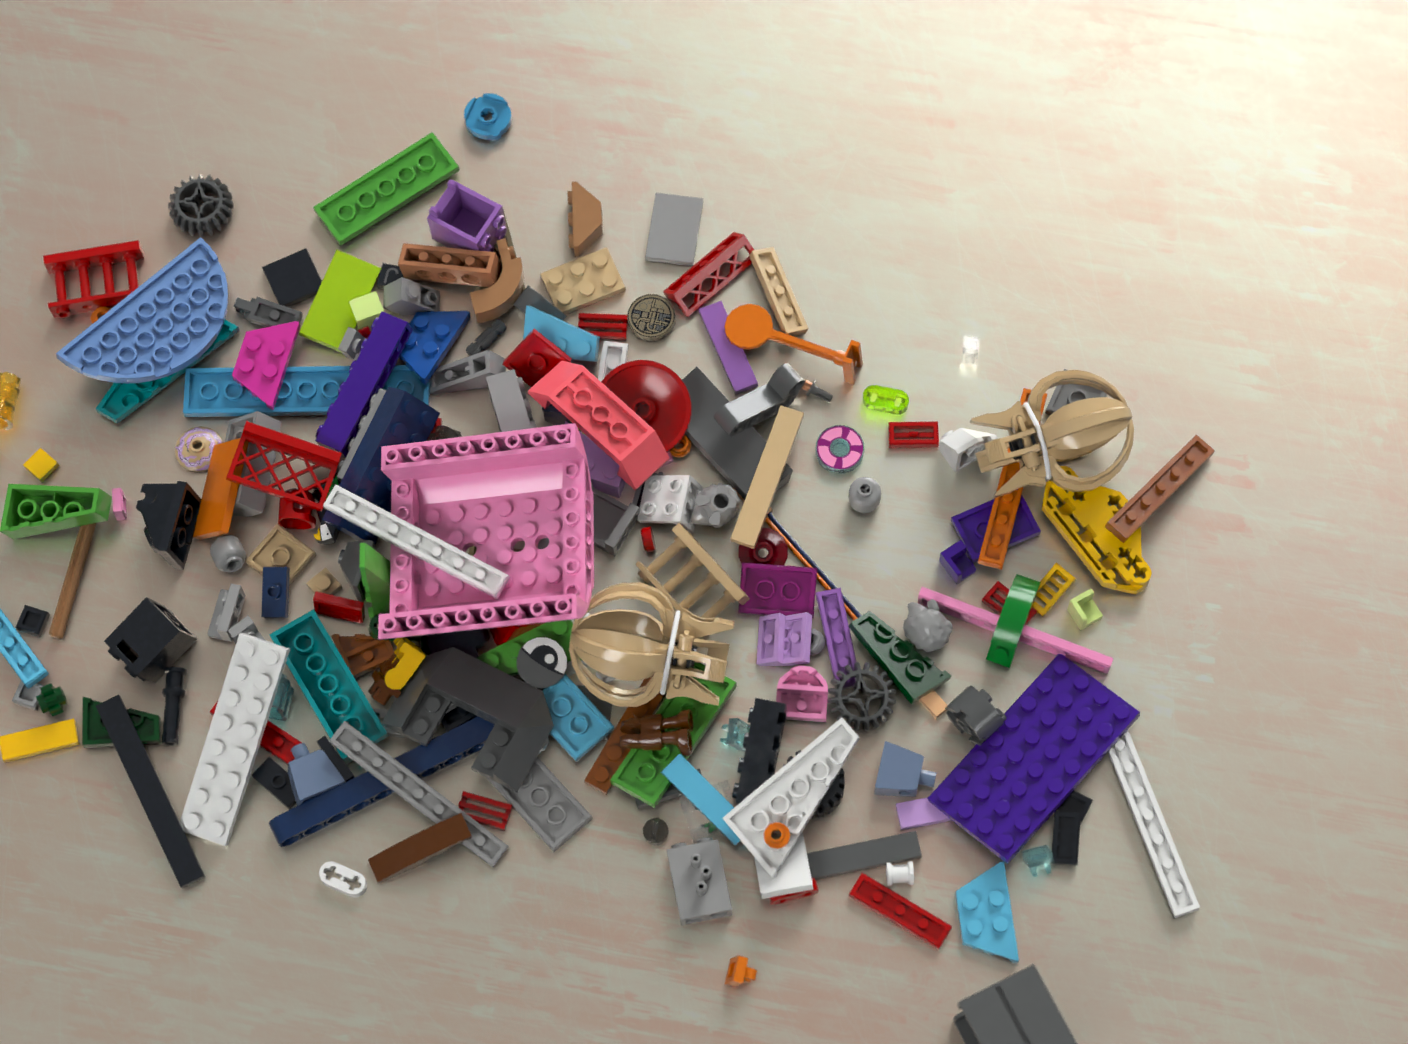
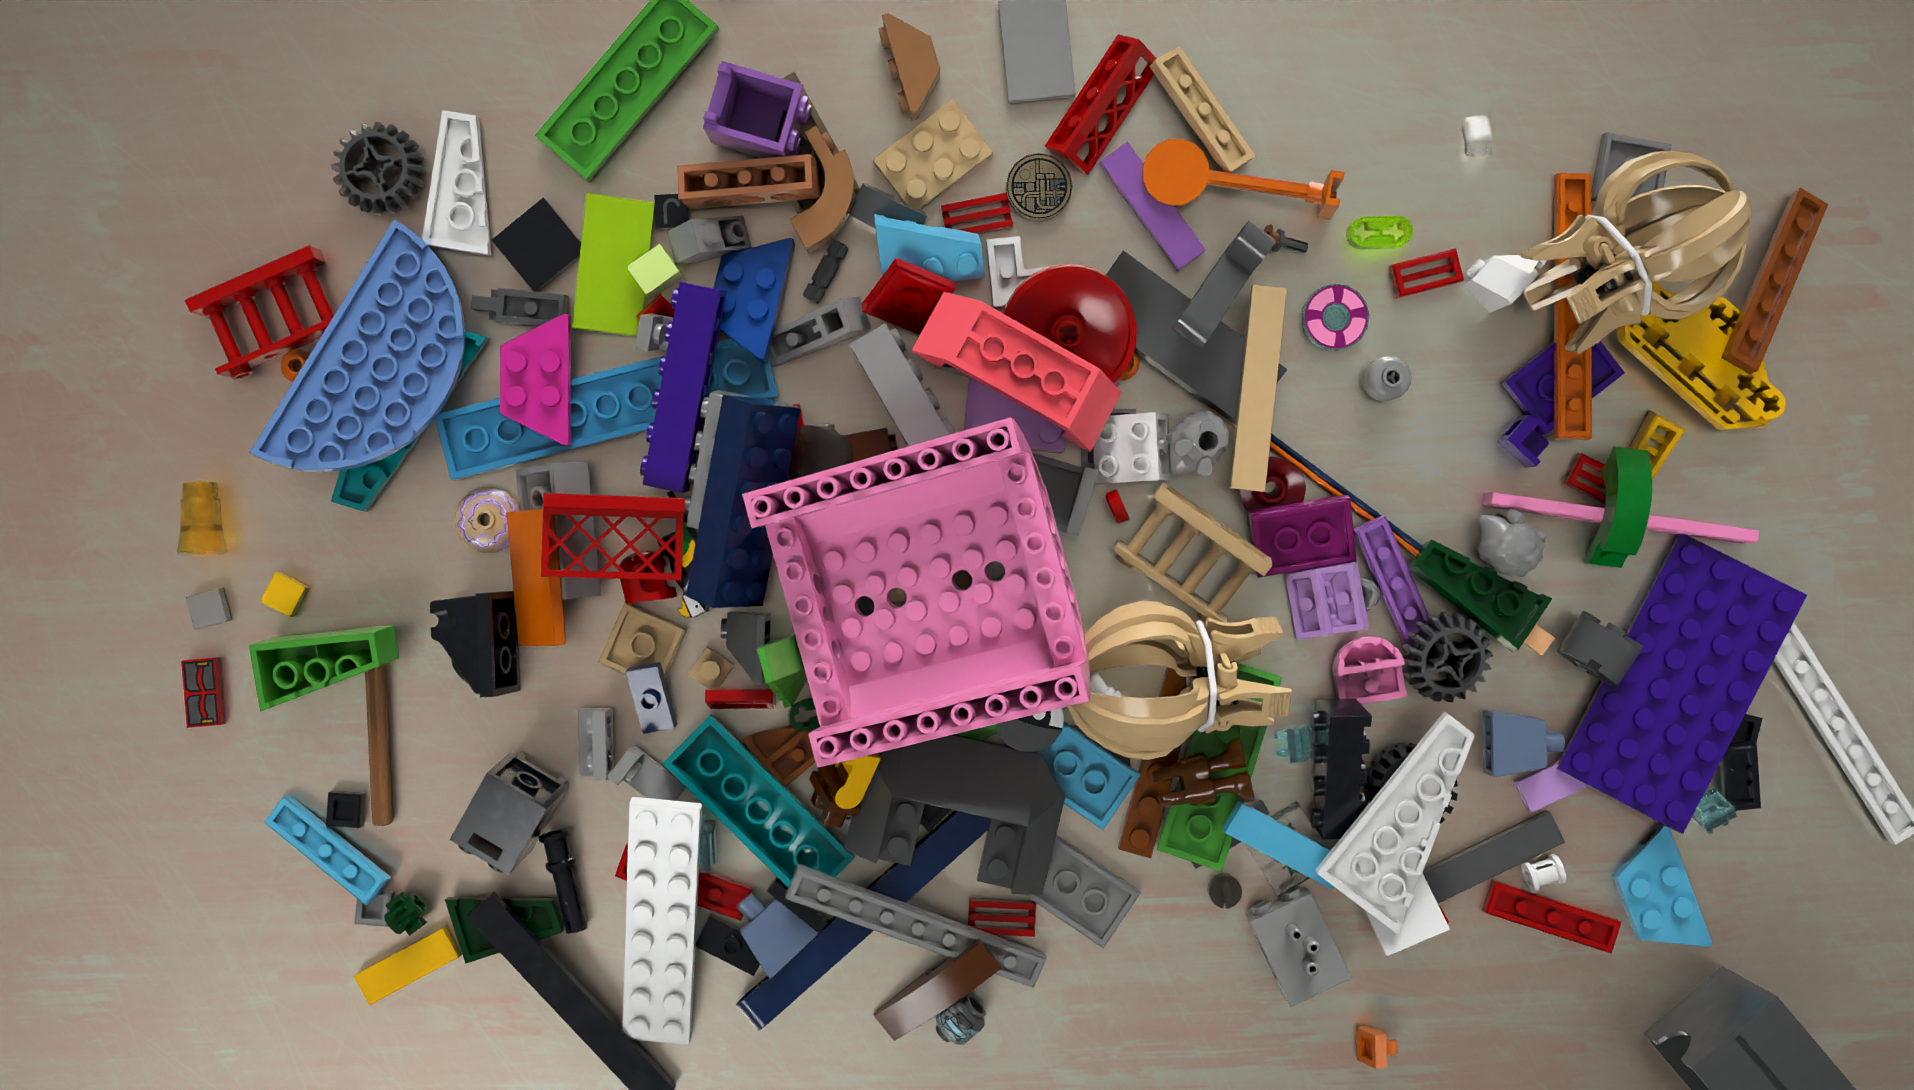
camera: 15 degrees left, 20 degrees up
bright pink tile [112,488,127,521] -> none
light grey head [210,535,246,572] -> none
white beam [319,862,367,898] -> none
white tile [323,485,510,599] -> none
orange plate [764,822,790,849] -> none
yellowish green panel [1067,589,1103,631] -> none
none -> white wing [422,110,491,256]
none -> head [936,994,986,1045]

